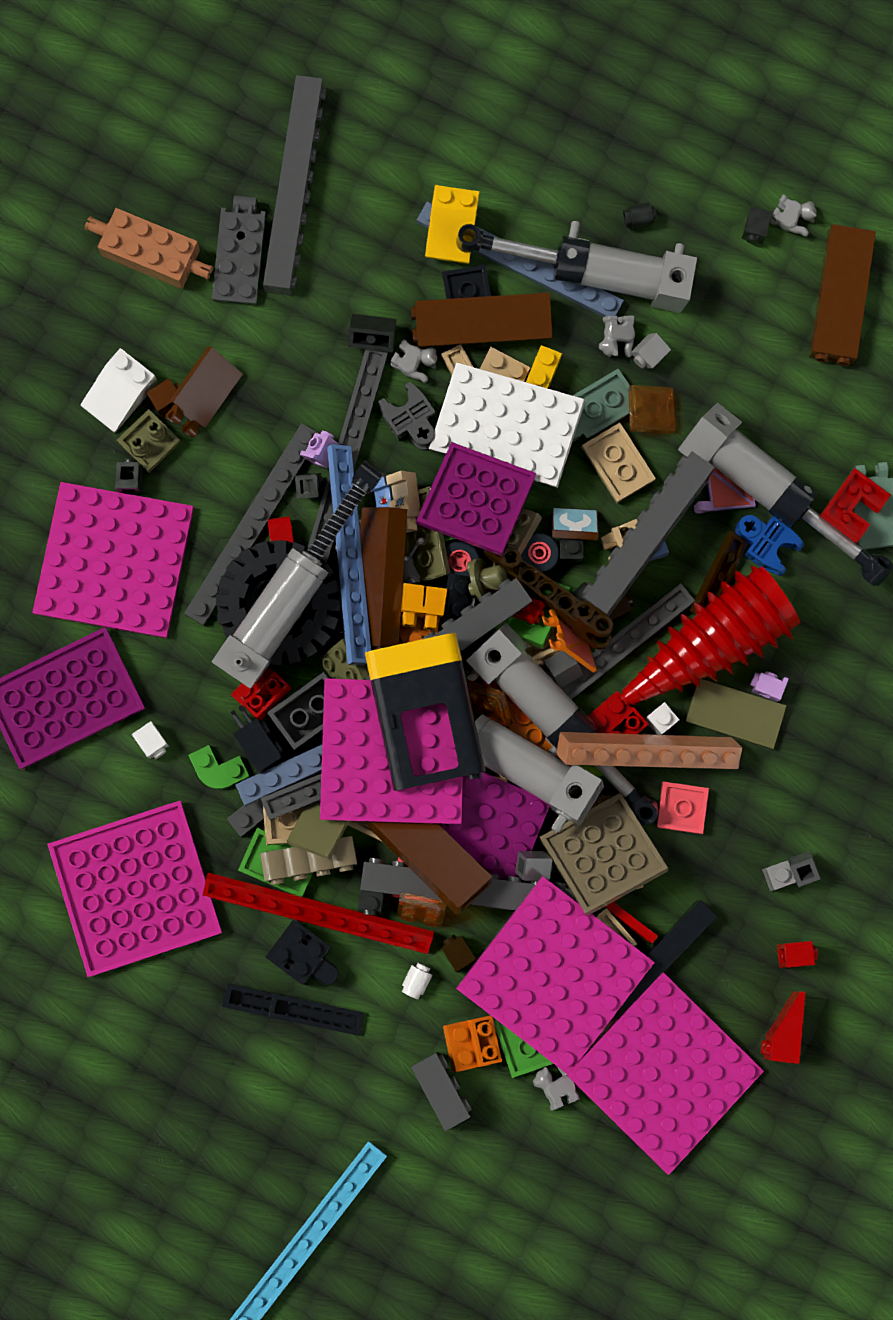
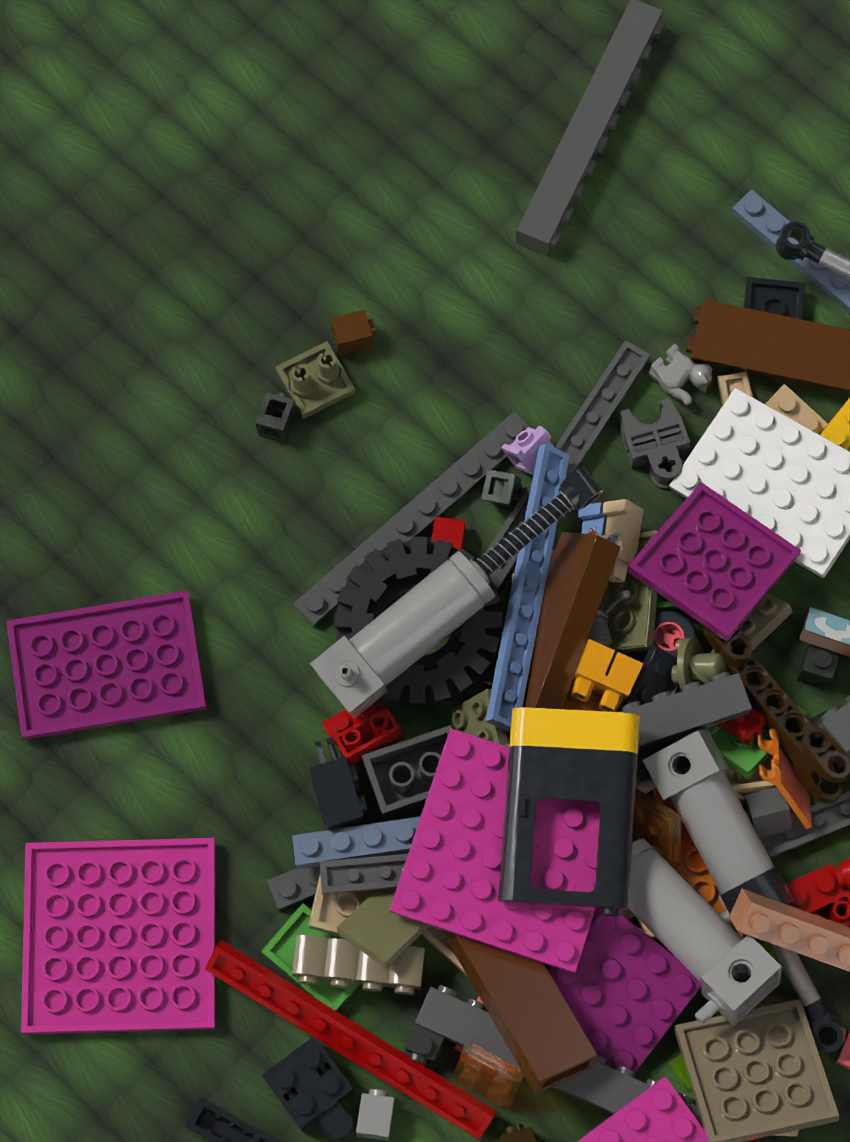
camera: 20 degrees right, 10 degrees down
dark pink plate [32,482,194,639] -> none
white slope [81,348,158,433] -> none
nougat brick [85,208,213,289] -> none
white brick [132,721,169,759] -> none
reddish brown tile [165,346,243,438] -> none
bright green plate [188,745,250,789] -> none
dark grey hinge [212,195,266,305] -> none
pearl dark grey brick [348,314,397,352] -> none
yellow slope [425,185,479,264] -> none
dark grey brick [515,851,554,881] -> none
black wheel [521,533,560,575] -> none
none -> light grey brick [356,1089,394,1141]

